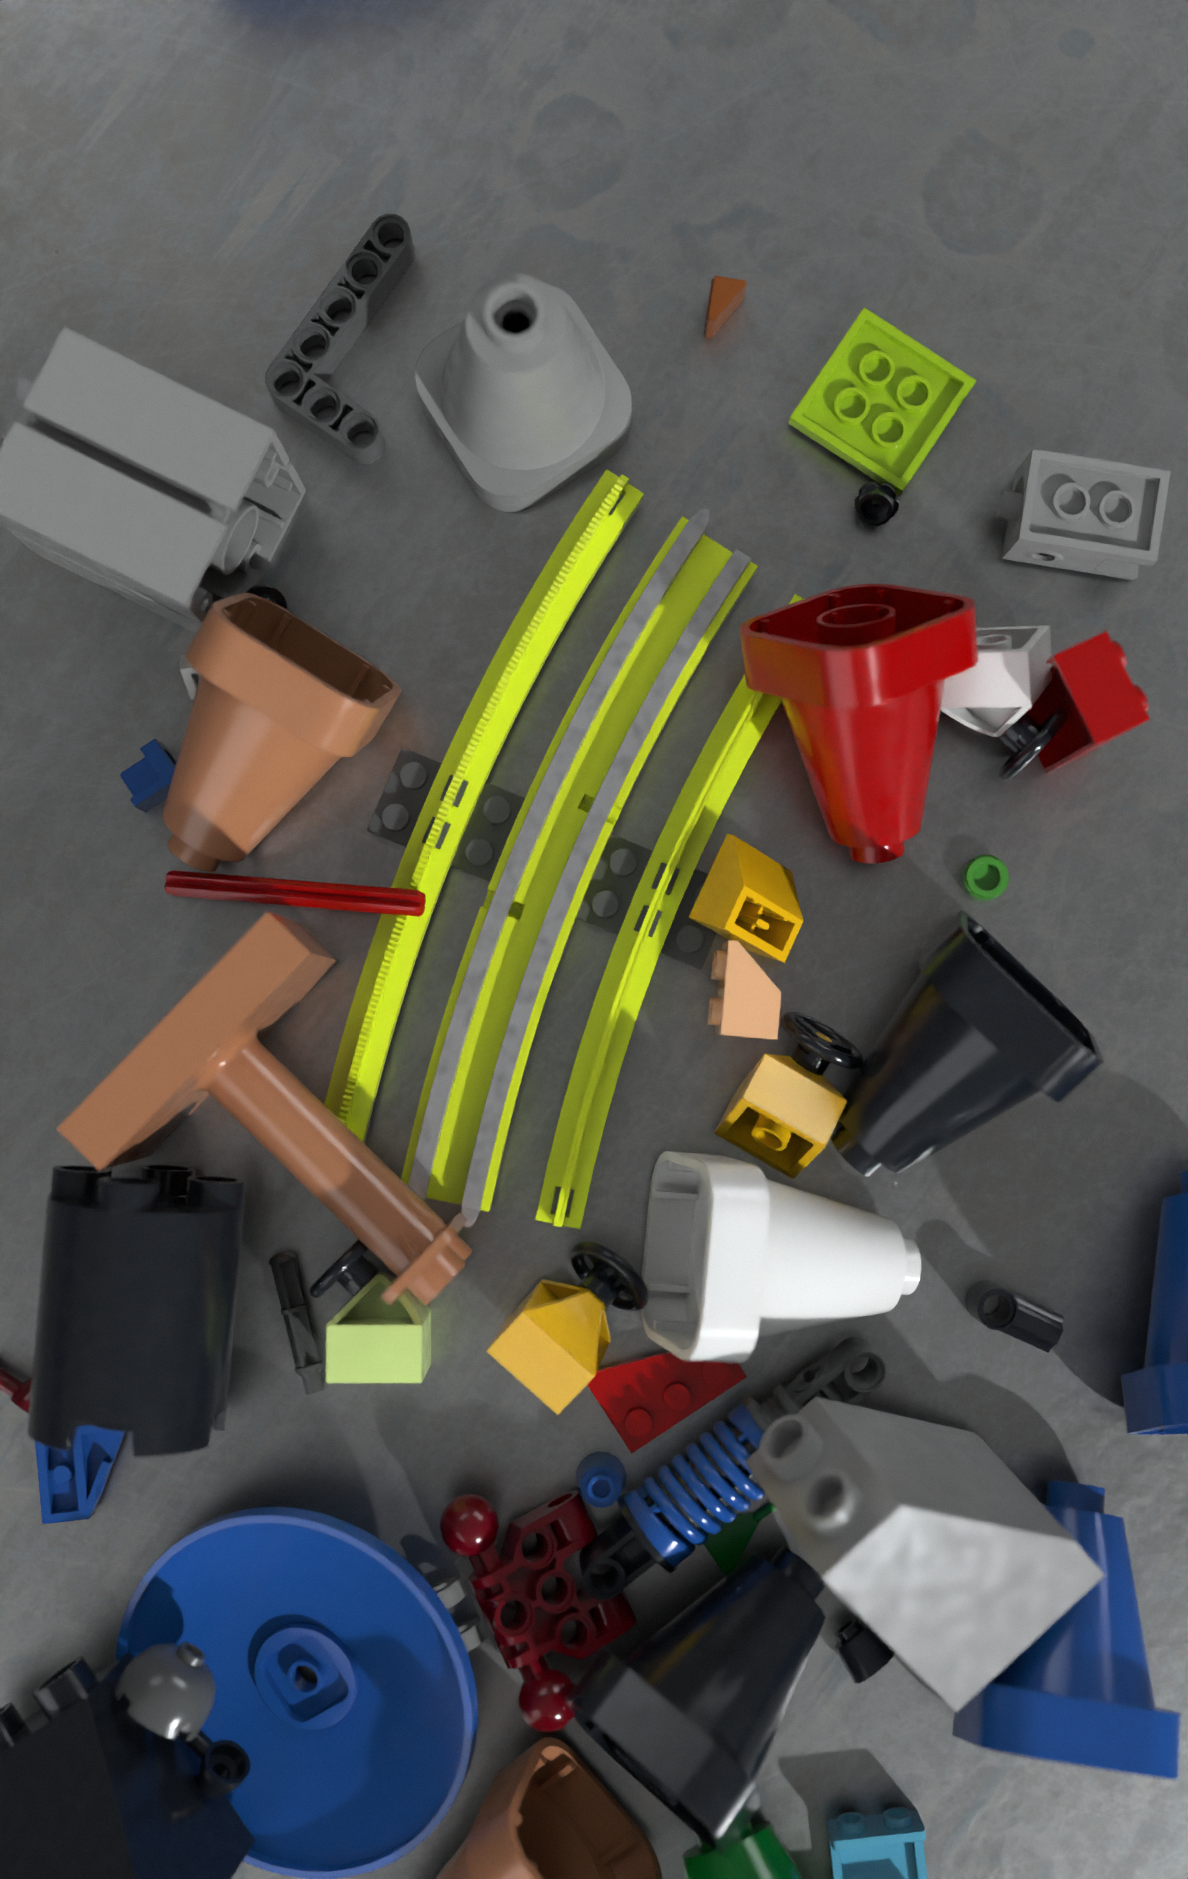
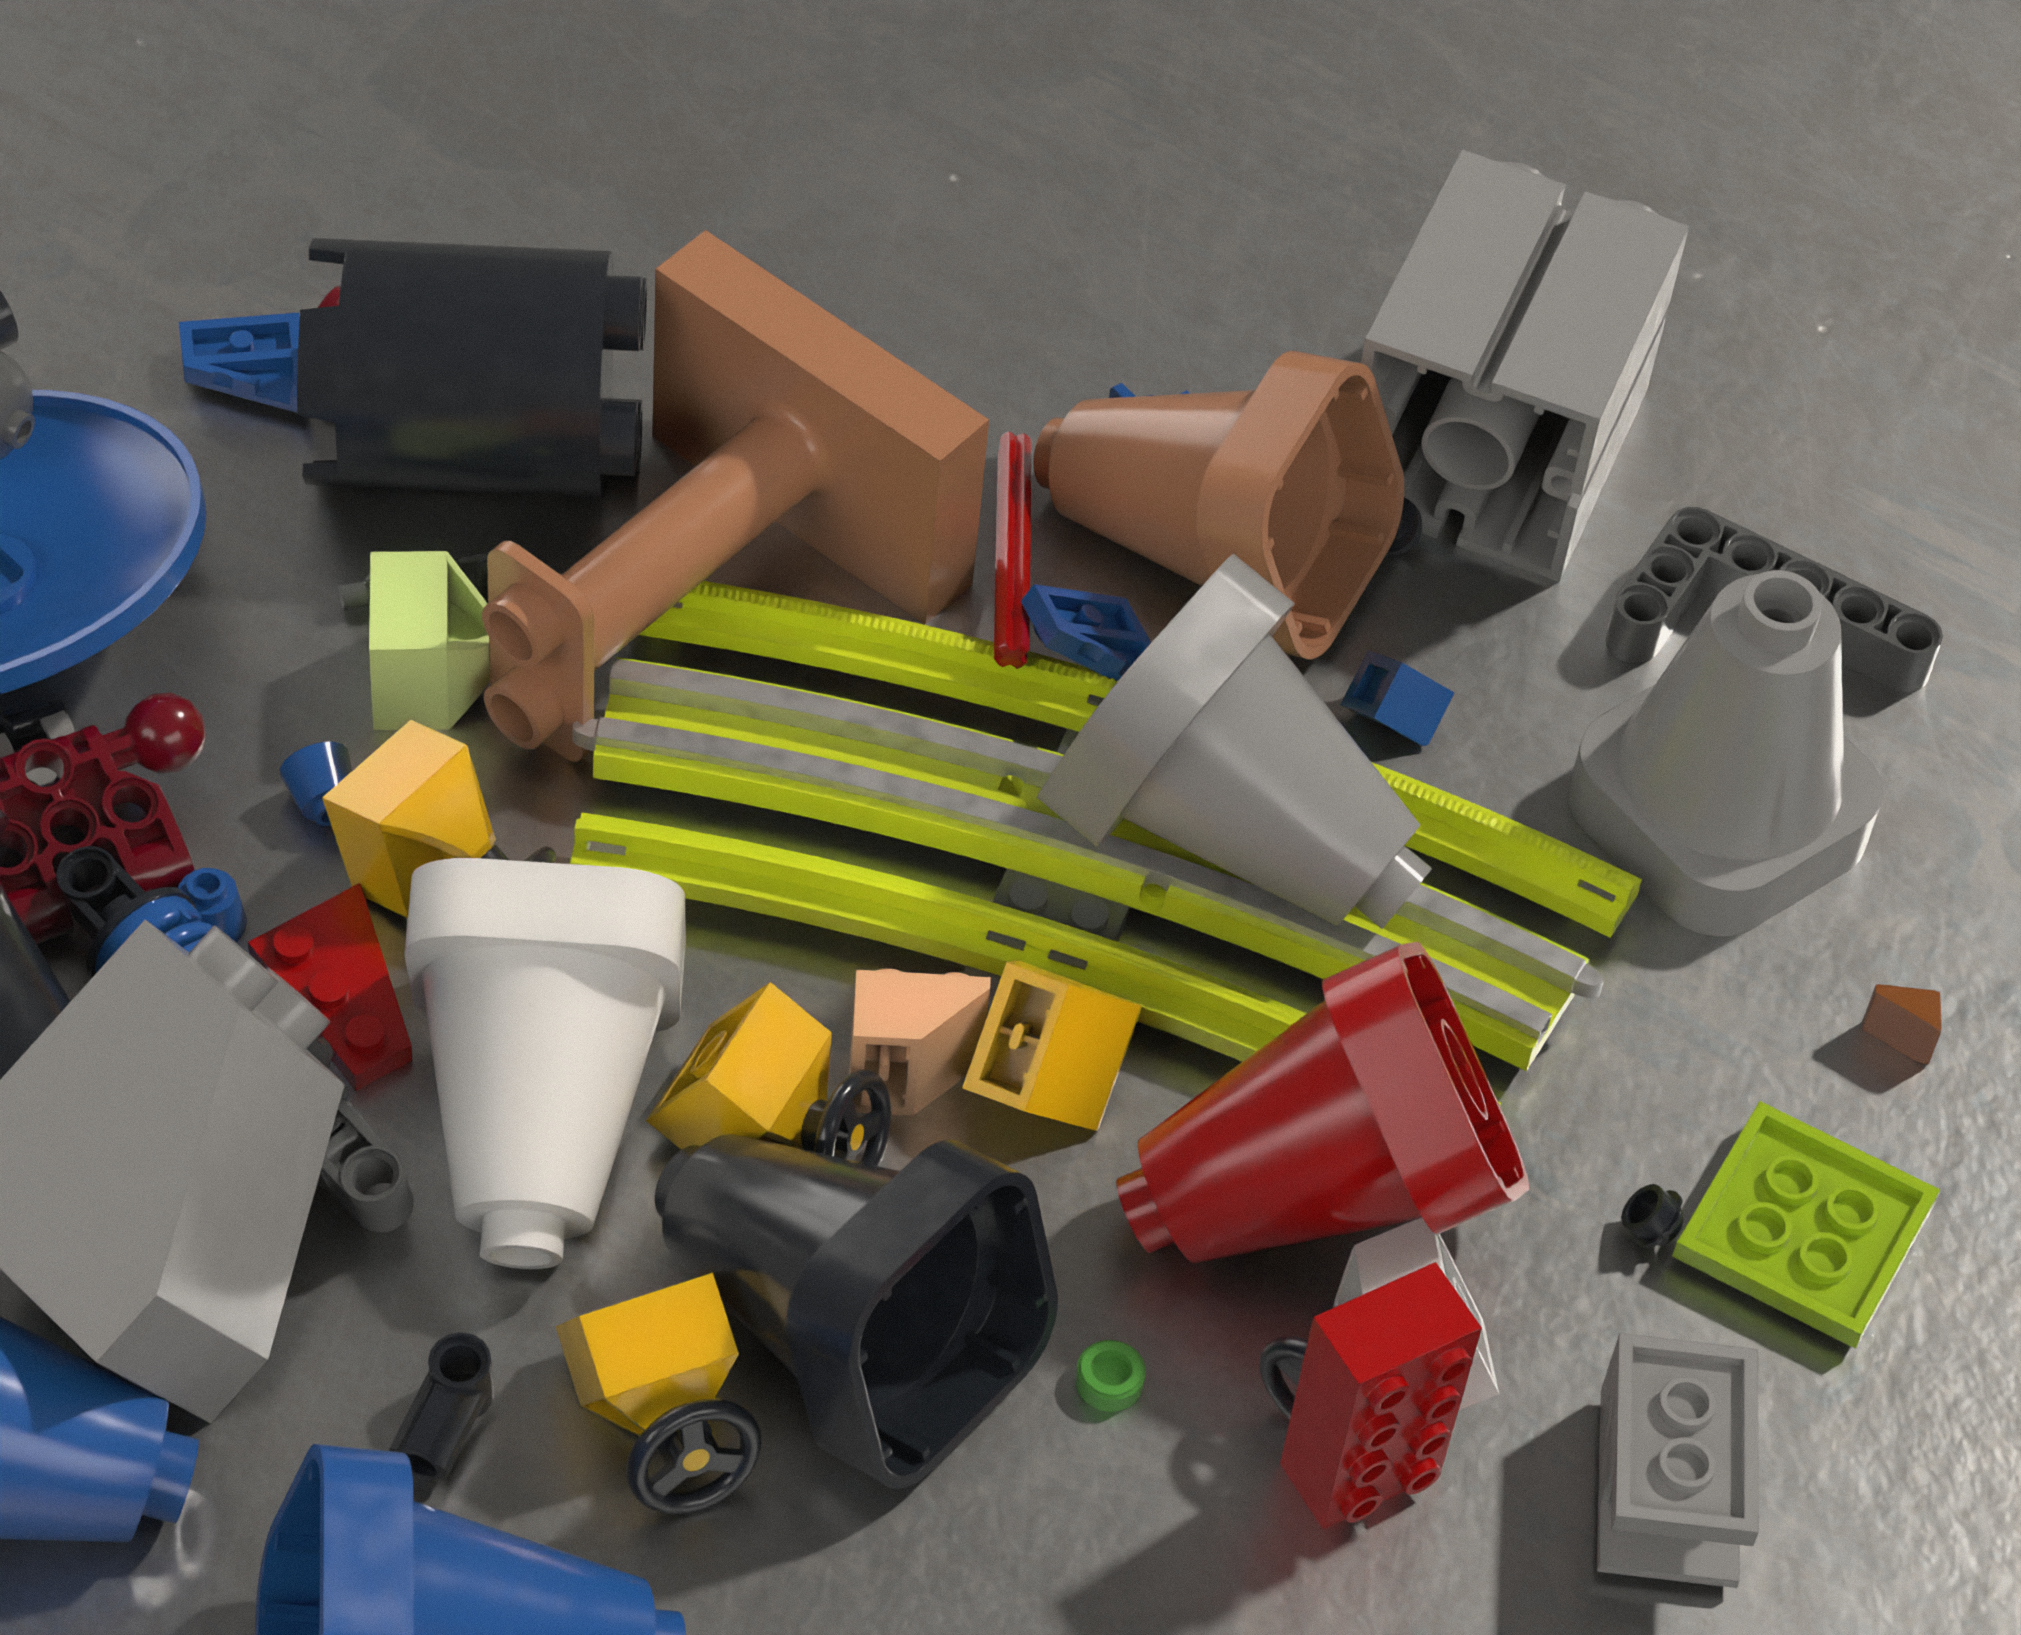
camera: 80 degrees right, 35 degrees down
none -> blue hat [280,741,352,826]
none -> yellow piece [555,1273,762,1514]
none -> blue wing [1021,584,1151,681]
none -> light grey cone [1037,554,1432,929]
none -> blue panel [1340,650,1454,746]

